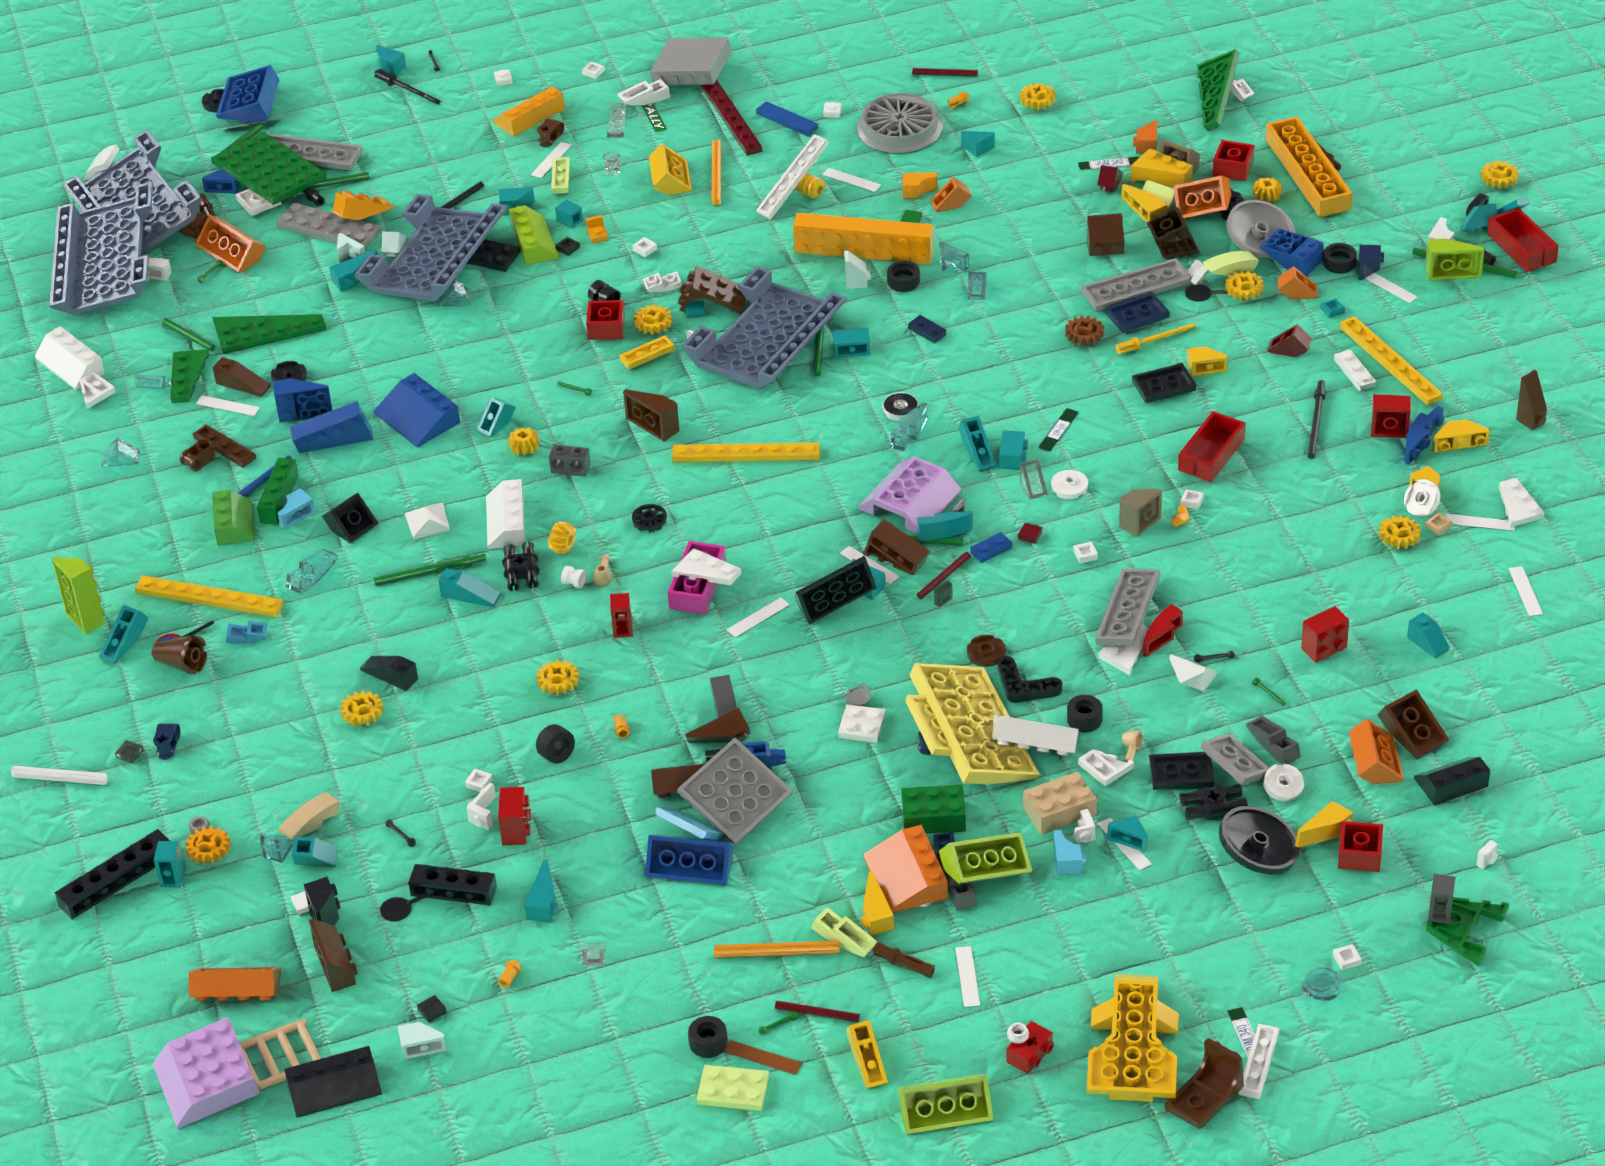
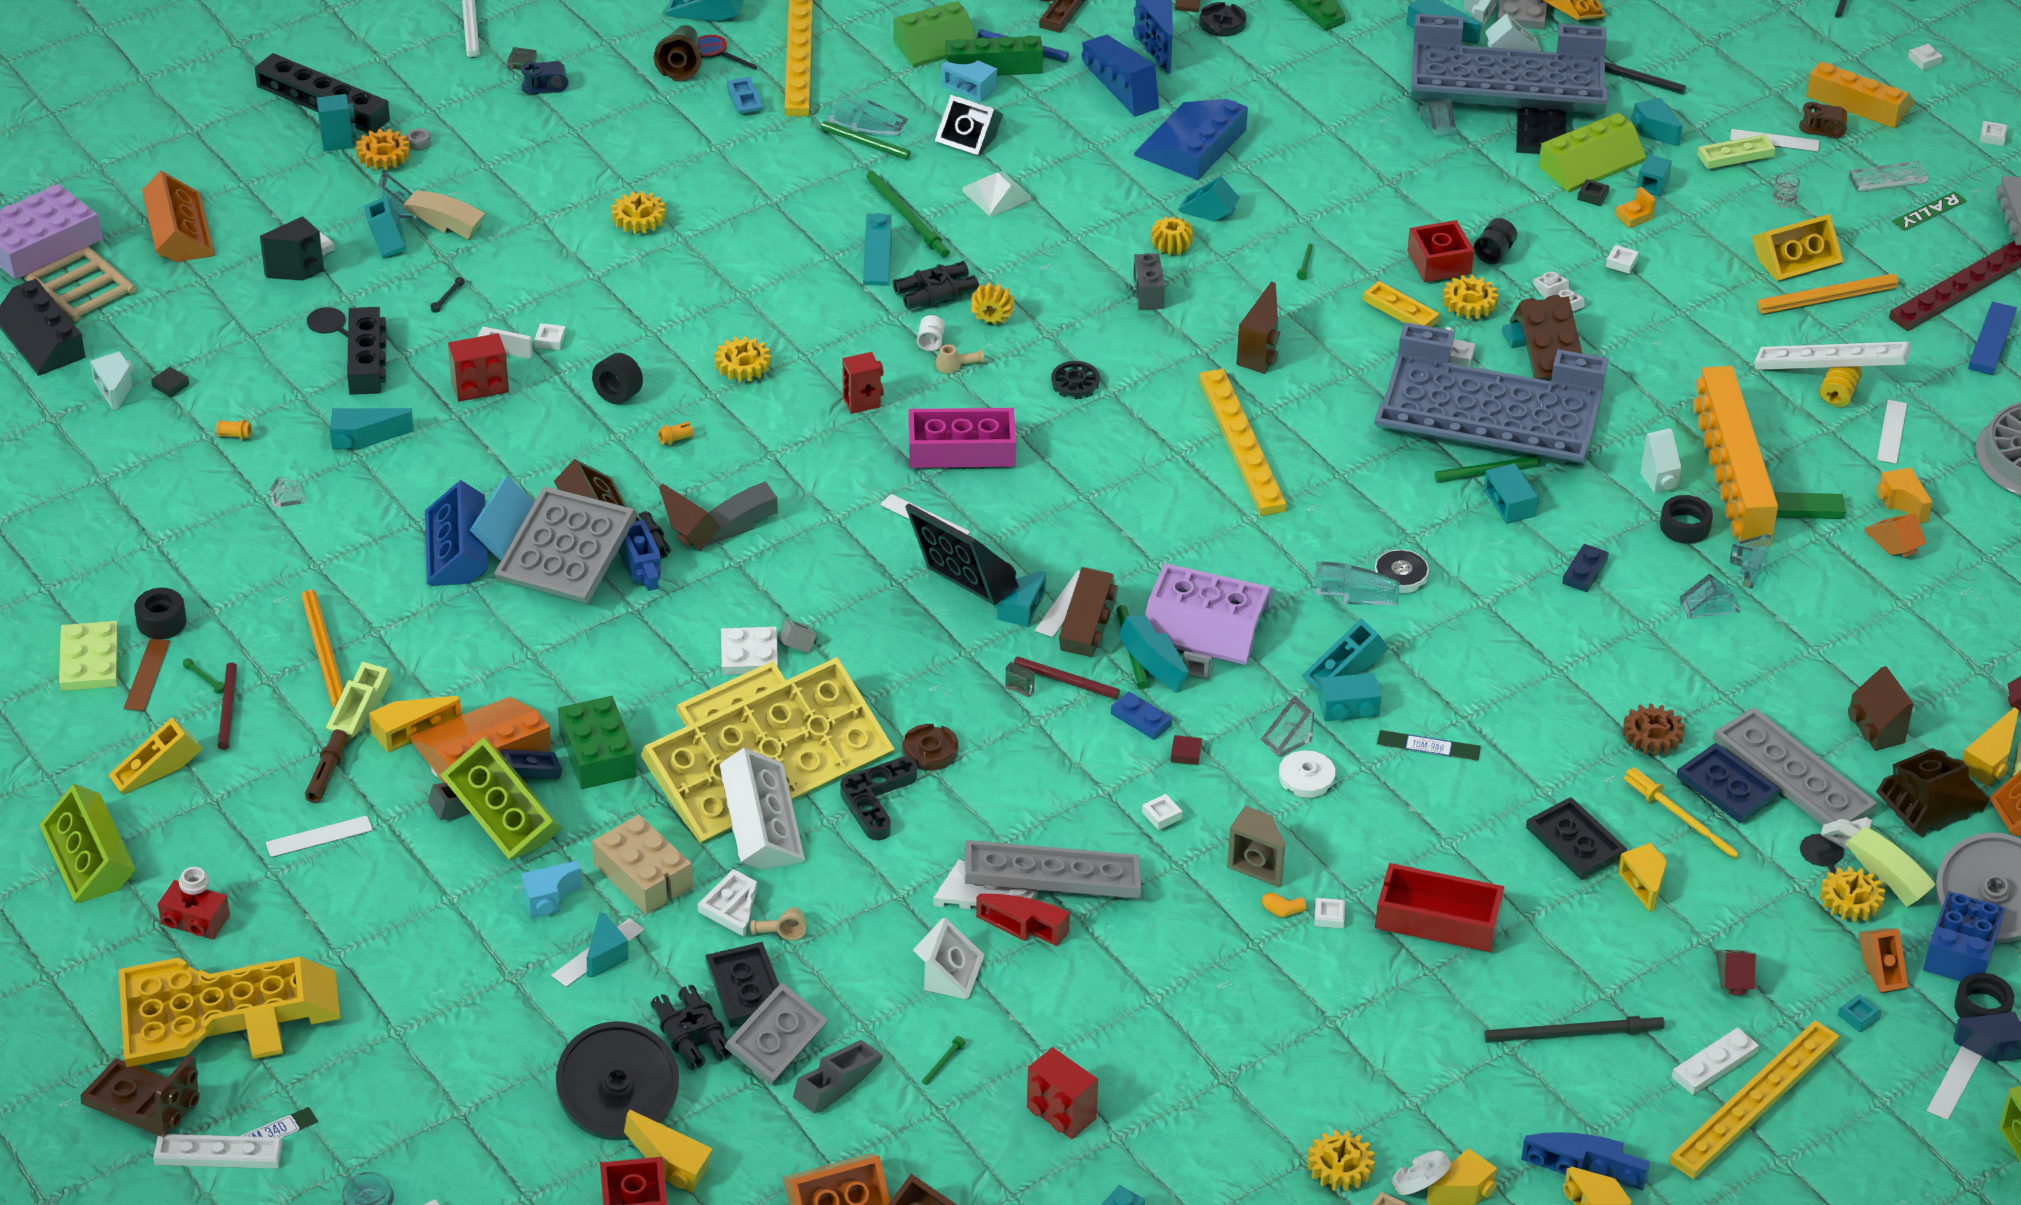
camera: 70 degrees right, 0 degrees up
reddish brown slope [309,919,358,992] -> none
black slope [360,656,418,691] -> none
white slope [486,479,525,549] -> none
white slope [617,79,670,105] -> none
white wing [672,548,741,585] -> none
black tyre [1067,695,1103,732] -> none
white bracket [1074,809,1096,844] -> none
black hinge [1194,651,1235,662] -> none
white plate [1263,764,1304,802] -> none
red brick [1371,394,1411,438] -> none
none -> green bar [821,121,911,160]

